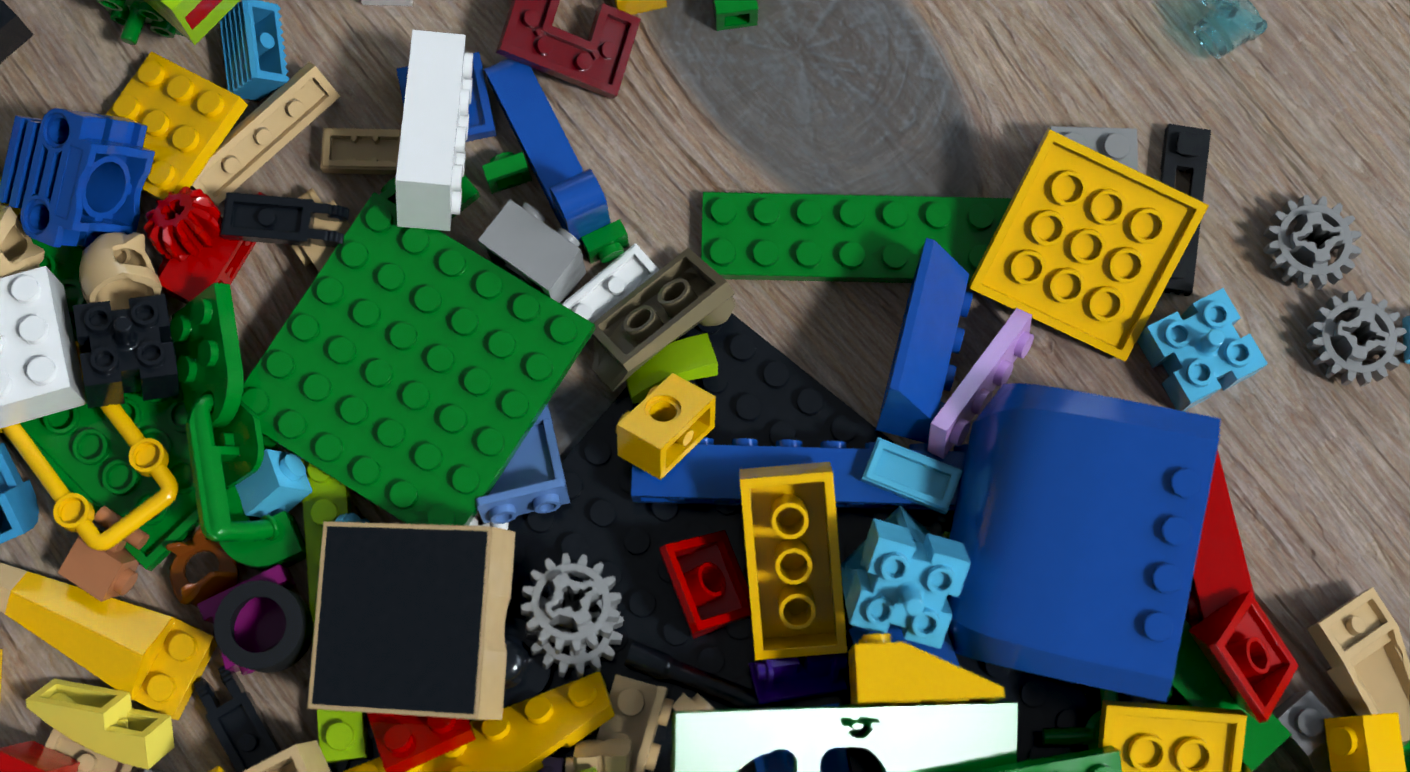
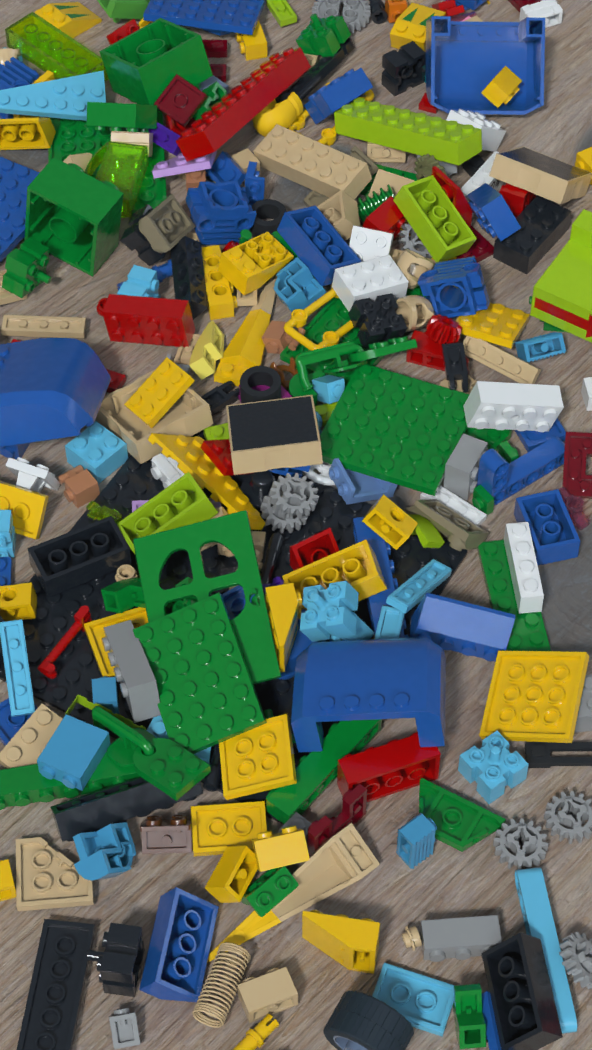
camera: 80 degrees right, 25 degrees down
lavender plate [928,308,1034,459] -> none
red slope [1188,591,1299,723] -> none
none -> dark red plate [308,784,367,857]
none -> medium azure tile [386,559,452,614]
none -> dark azure brick [396,813,437,869]
none -> green wing [419,778,506,852]
none -> white brick [504,522,544,614]
none -> blue brick [514,489,580,566]
none -> clear pink axle [559,487,591,531]

